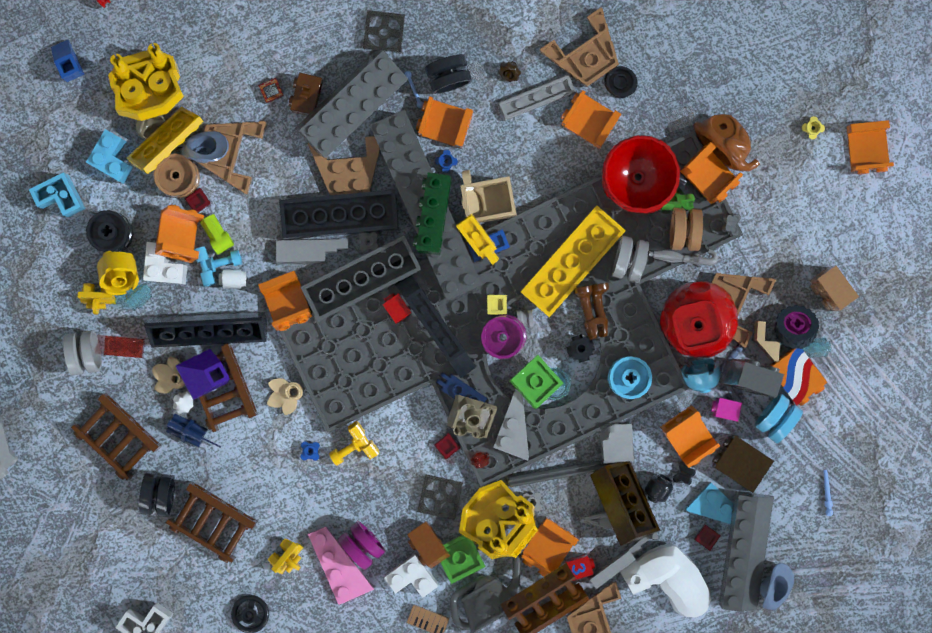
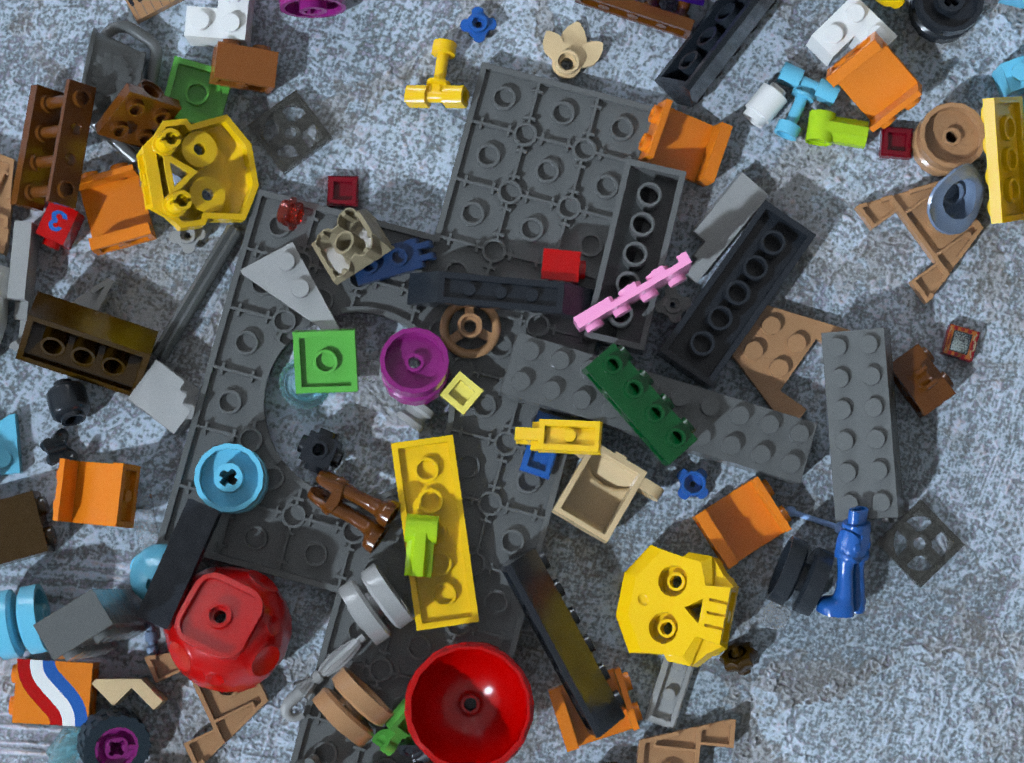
camera: 130 degrees right, 5 degrees down
dark pink brick [711,397,742,422] -> none
none -> reddish brown plate [95,79,182,148]
none -> black panel [136,498,222,630]
none -> lime piece [404,513,439,578]
none -> medium nougat piece [440,305,501,359]
none -> black slope [499,548,626,738]
none -> bright pink wing [573,251,692,333]
none -> yellow brick [616,545,739,667]
none -> blue piece [816,506,871,618]

